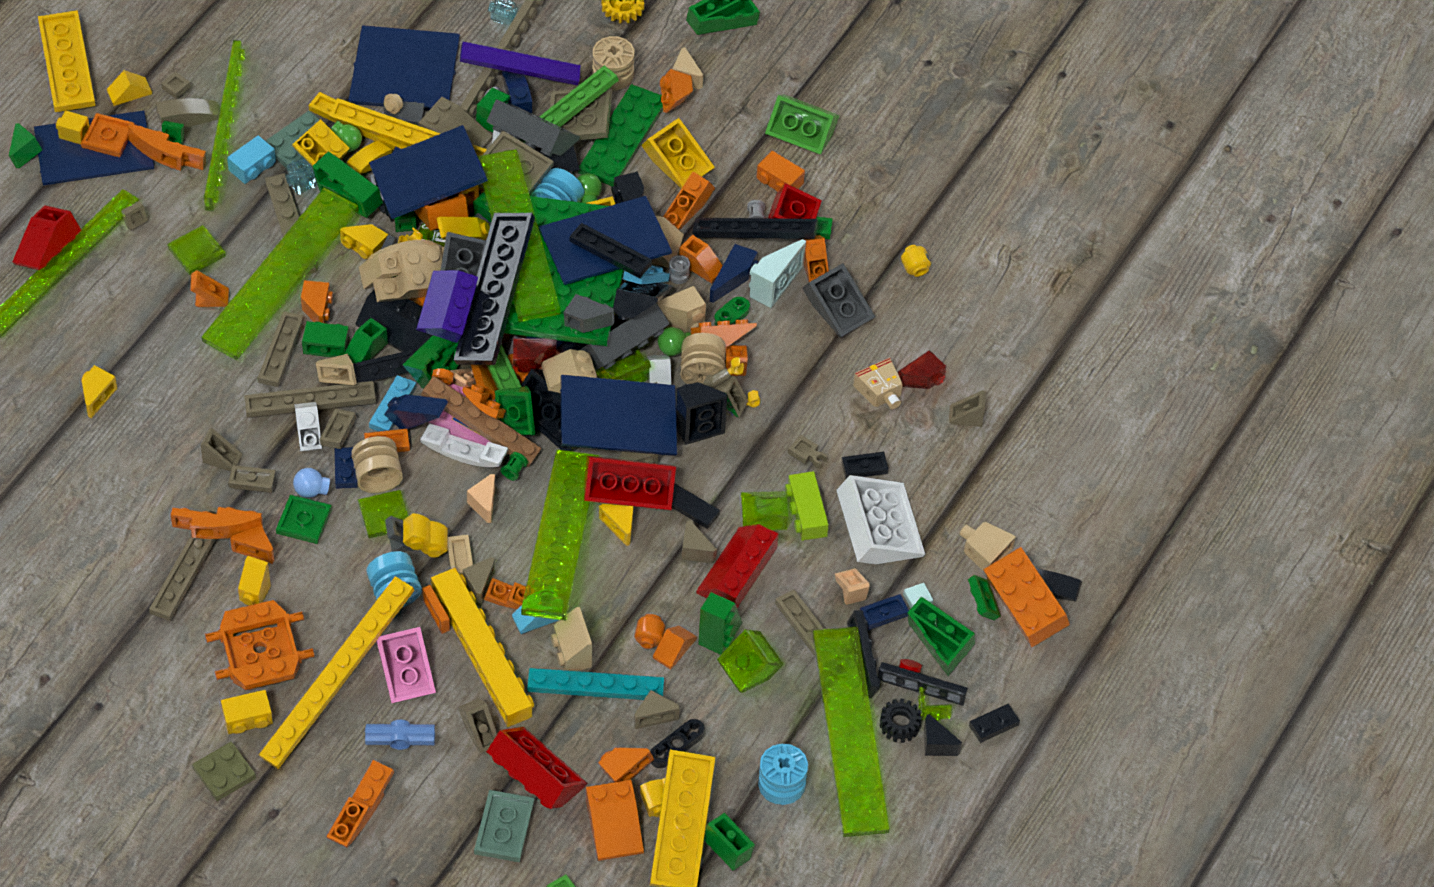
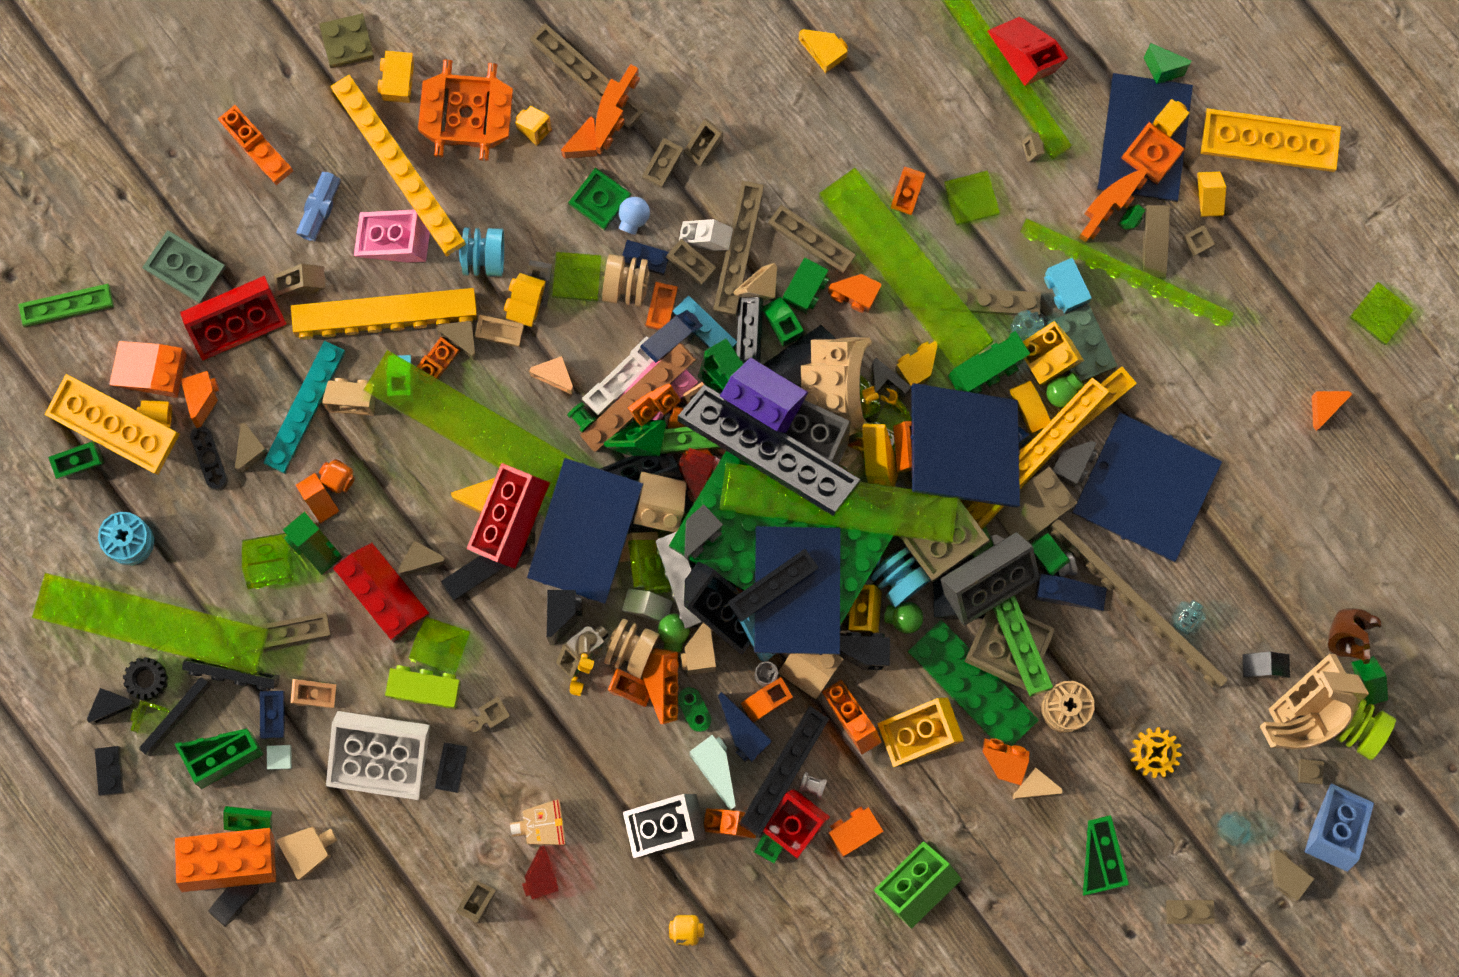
camera: 110 degrees right, 25 degrees up
tan plate [384,94,403,114] -> none
orange tile [422,585,450,634] -> none
orange tile [431,368,454,385] -> none
dark purple tile [460,42,581,86] -> none
red tile [899,659,922,673] -> none

